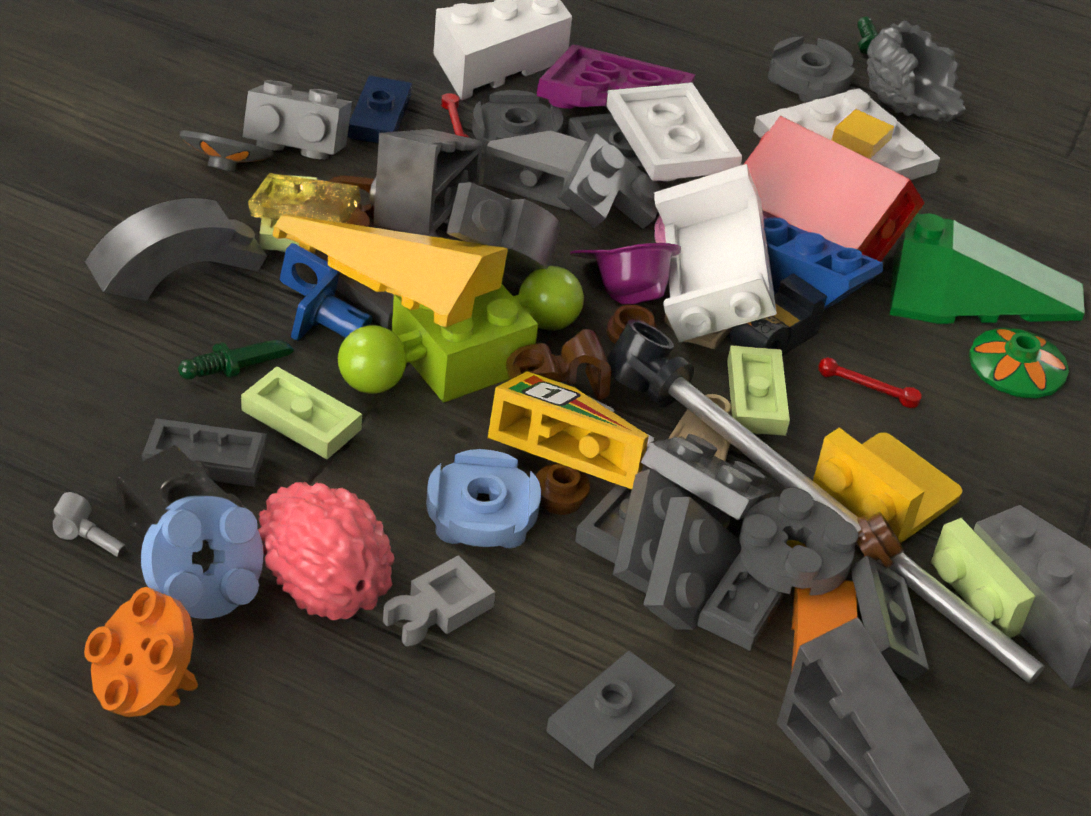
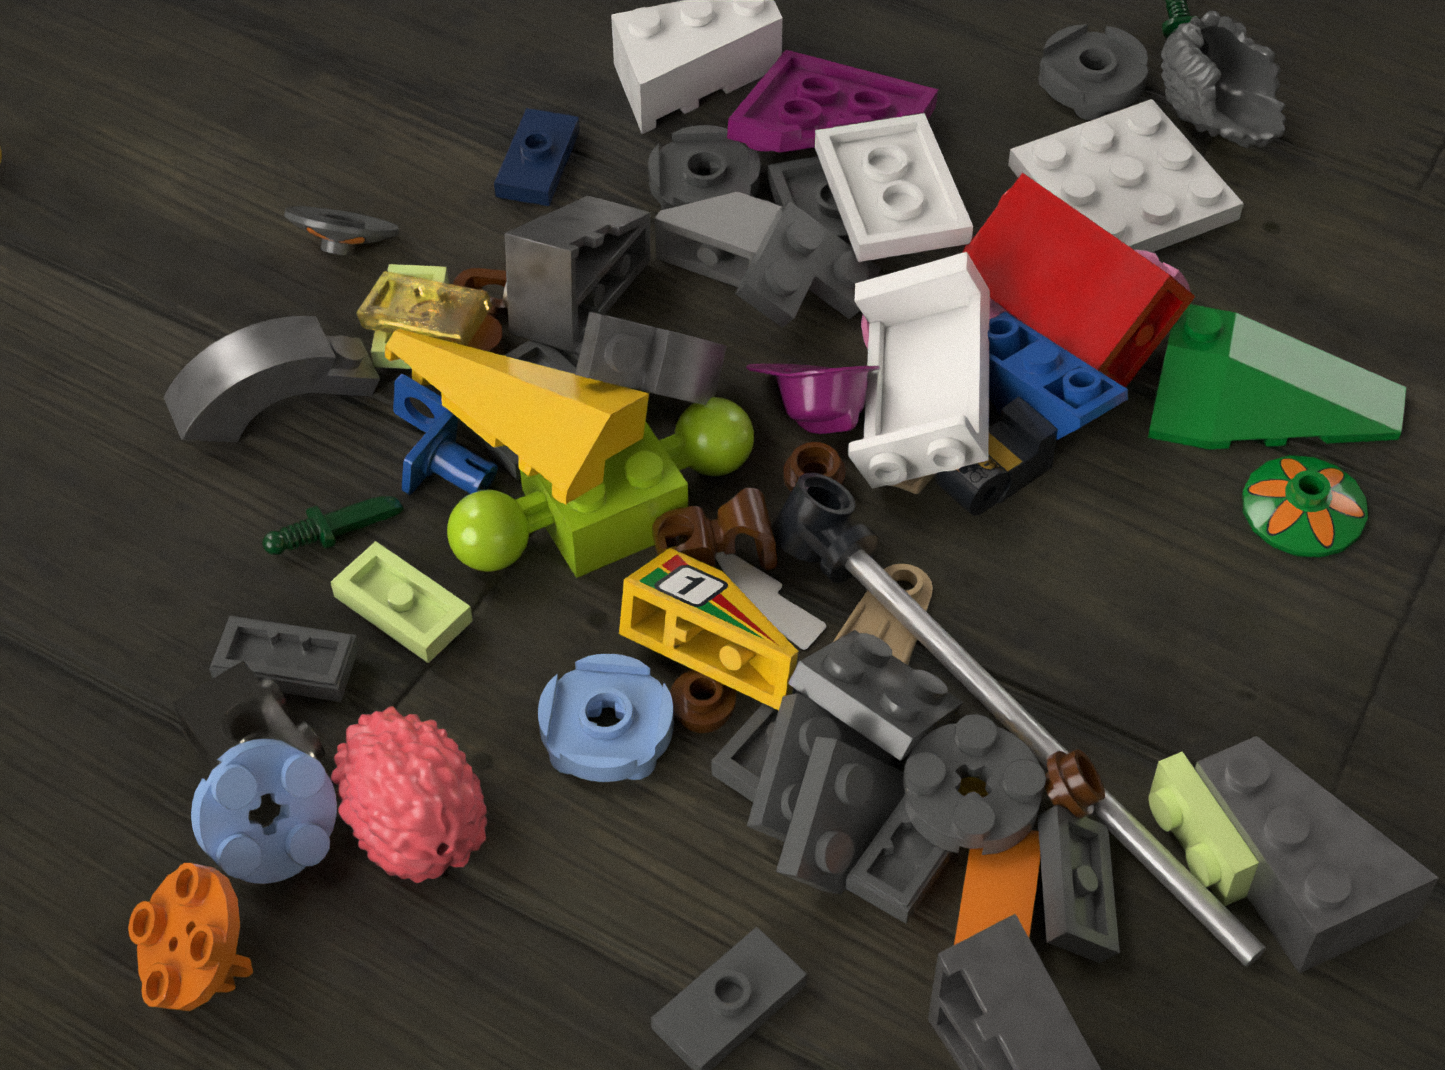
camera: 10 degrees right, 10 degrees up
light grey hand [52,492,126,557] -> none
light grey brick [242,80,352,159] -> none
light grey plate [383,555,495,646] -> none
red hinge [441,93,469,138] -> none
yellowish green plate [727,346,790,436] -> none
yellow bracket [813,428,962,543] -> none
red hinge [818,357,922,408] -> none
yellow tile [832,109,895,159] -> none

